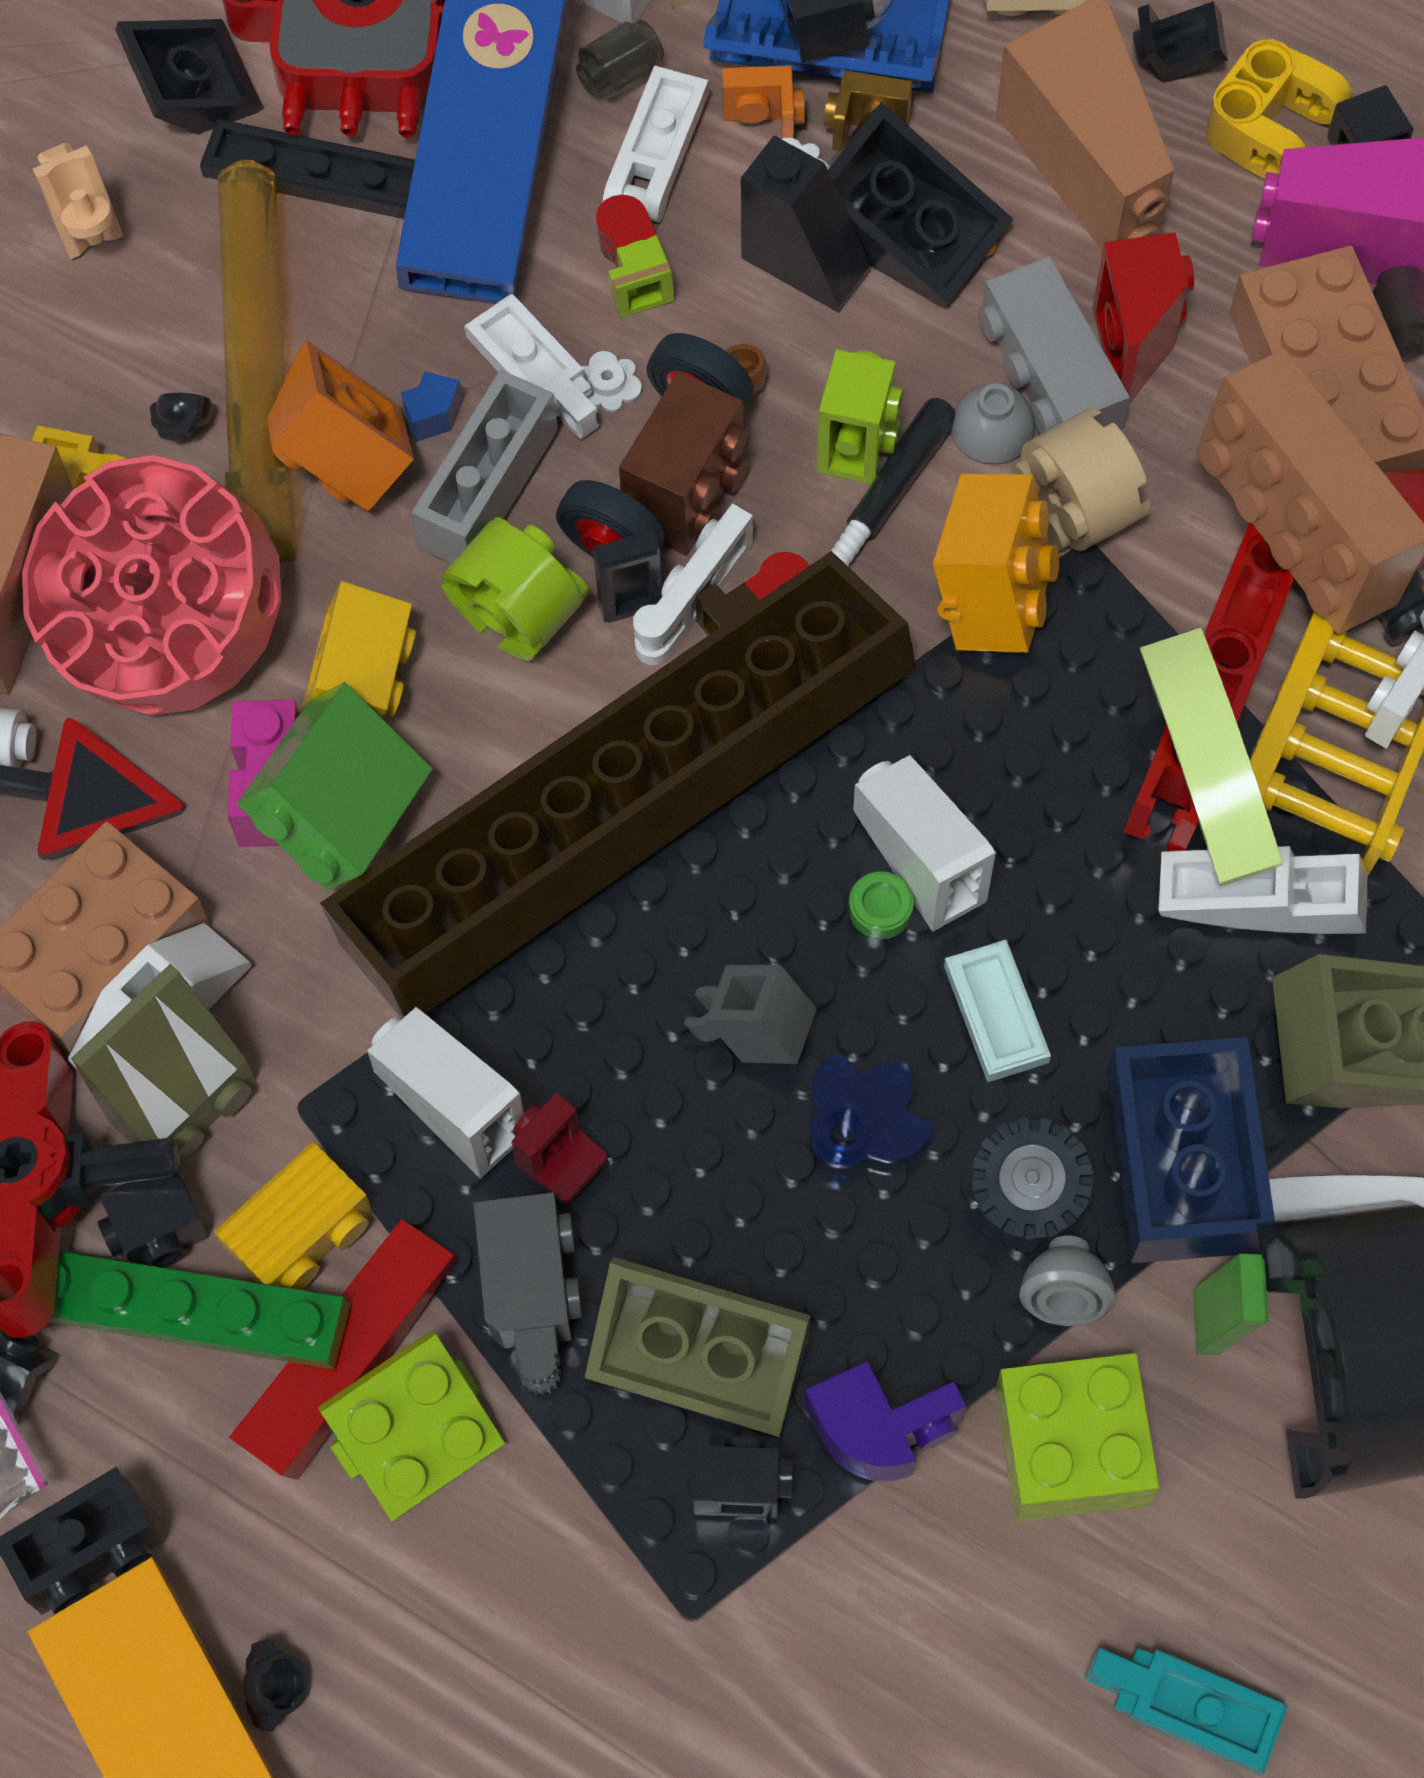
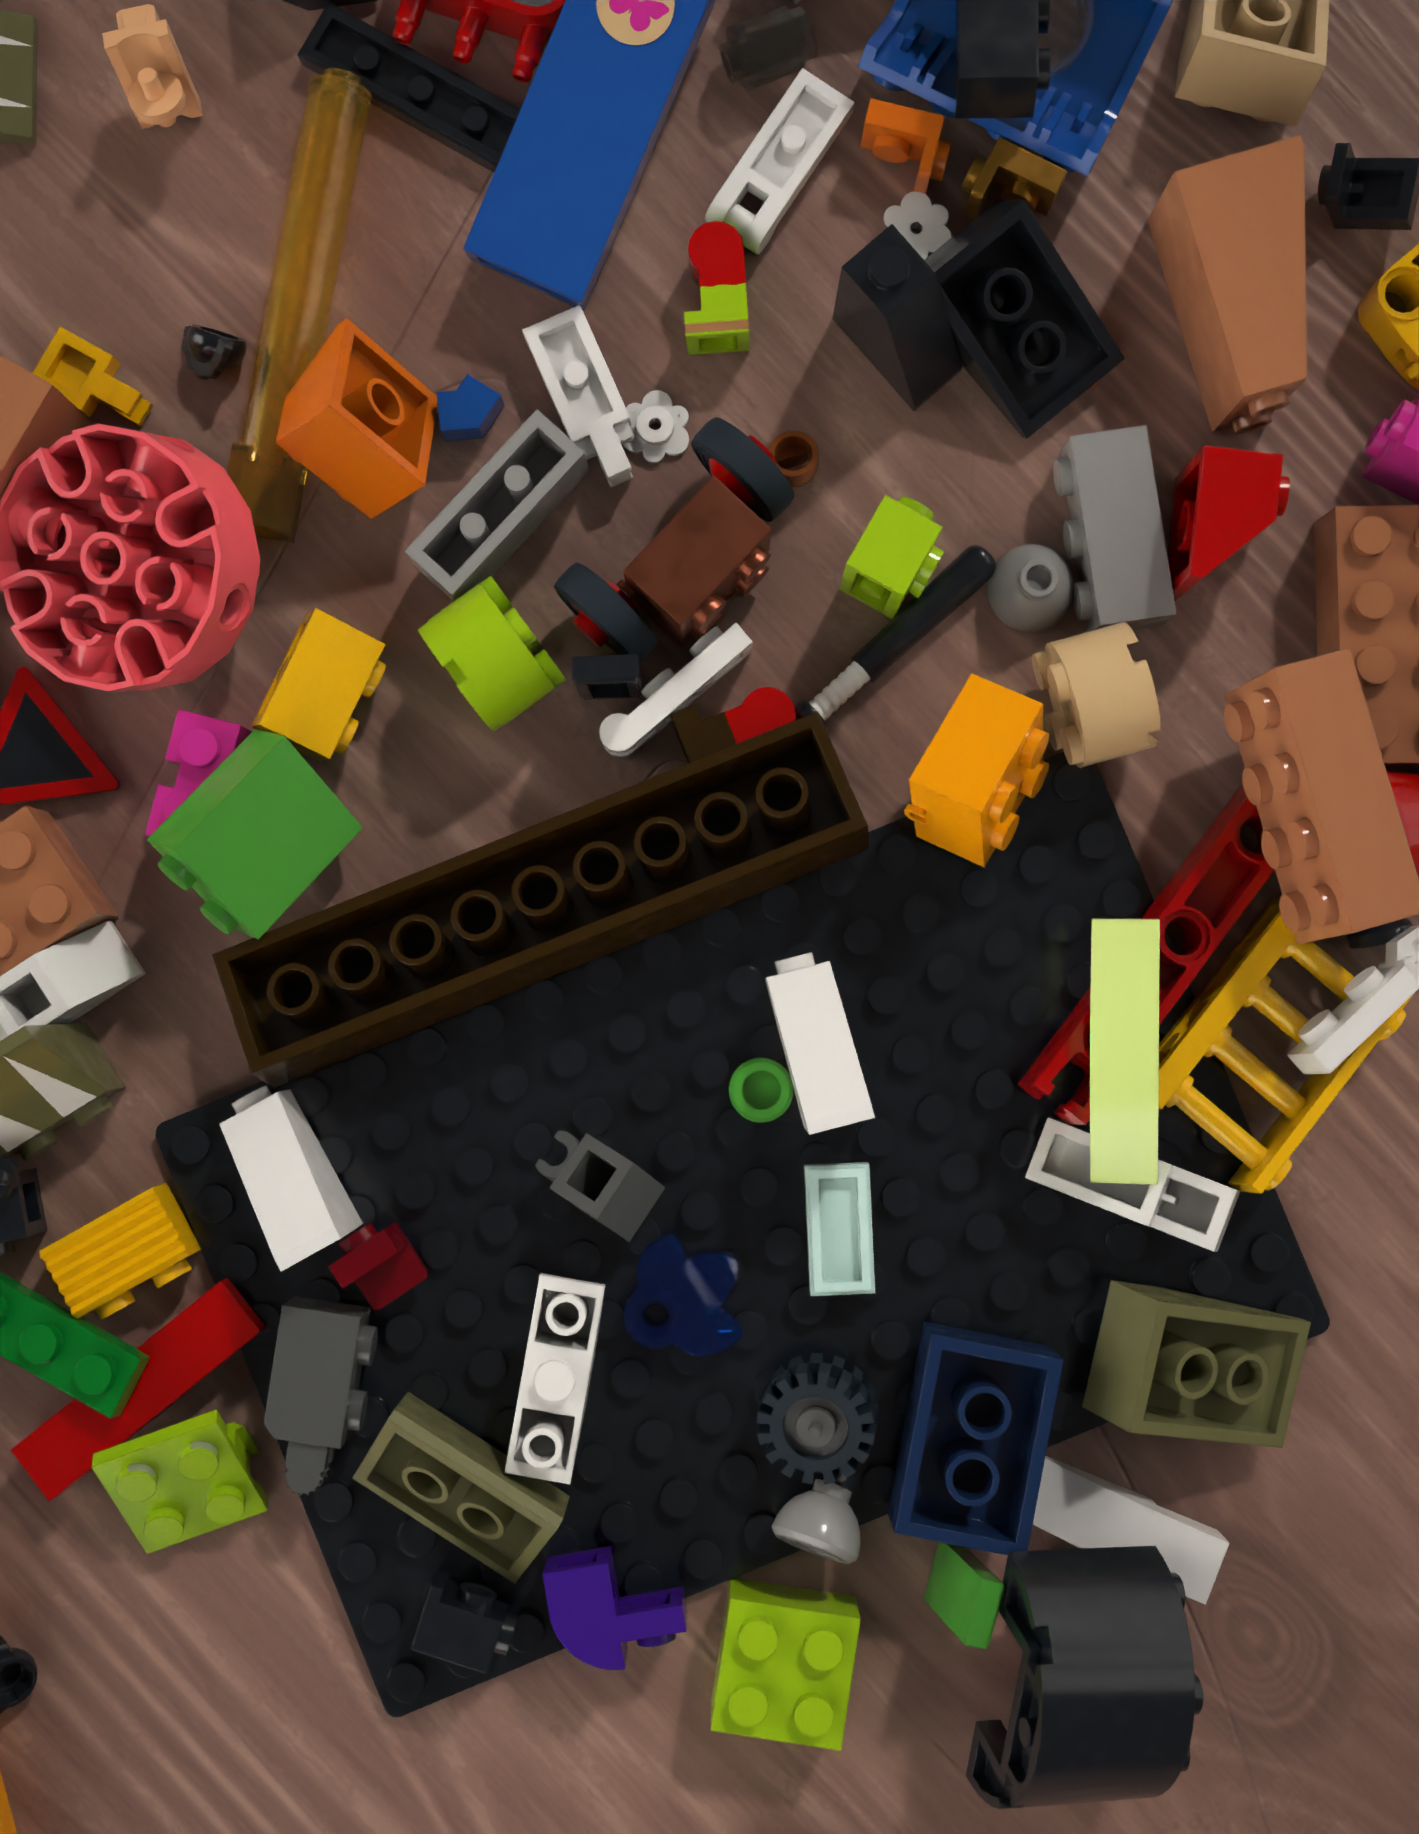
camera: 15 degrees right, 20 degrees up
none -> white slope [505,1273,605,1484]

